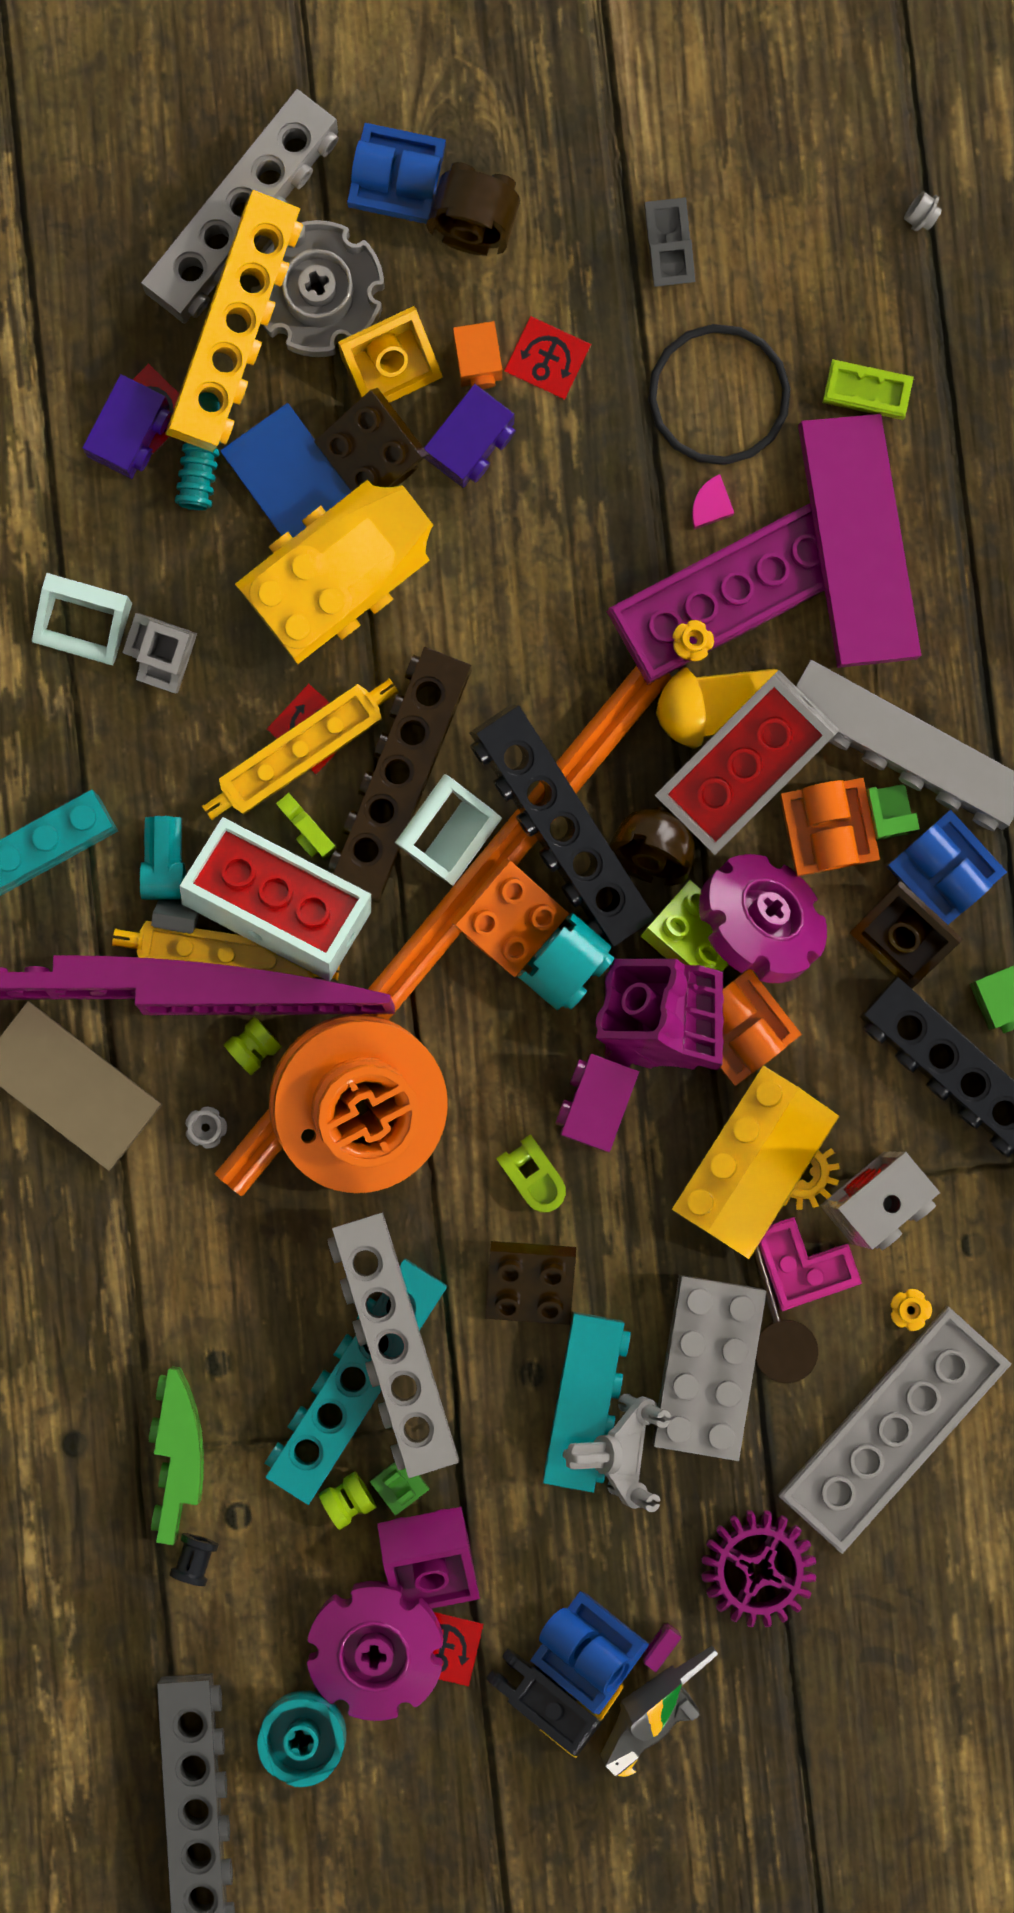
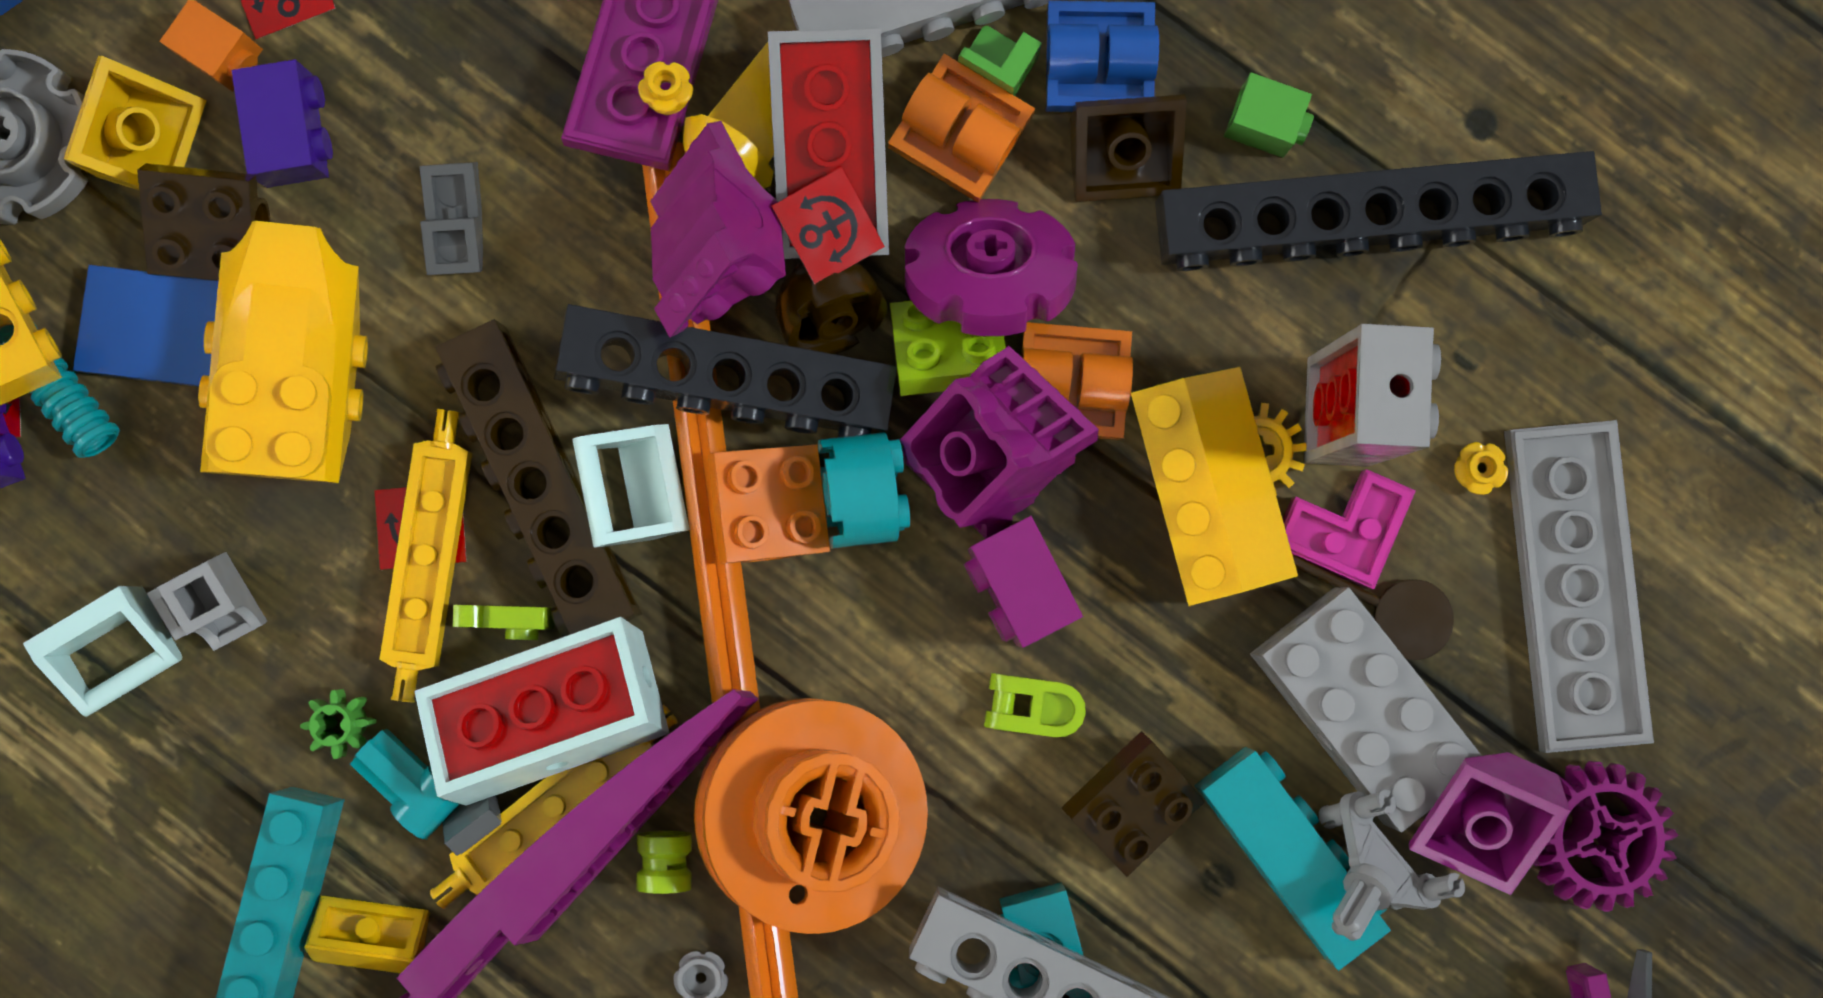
camera: 45 degrees left, 0 degrees up
none -> bright green gear [300,689,376,759]
none -> yellow slope [304,895,430,974]
none -> dark grey slope [419,162,483,275]
none -> magenta slope [650,121,786,337]
none -> red sticker [772,167,885,284]
none -> magenta slope [1408,752,1570,895]

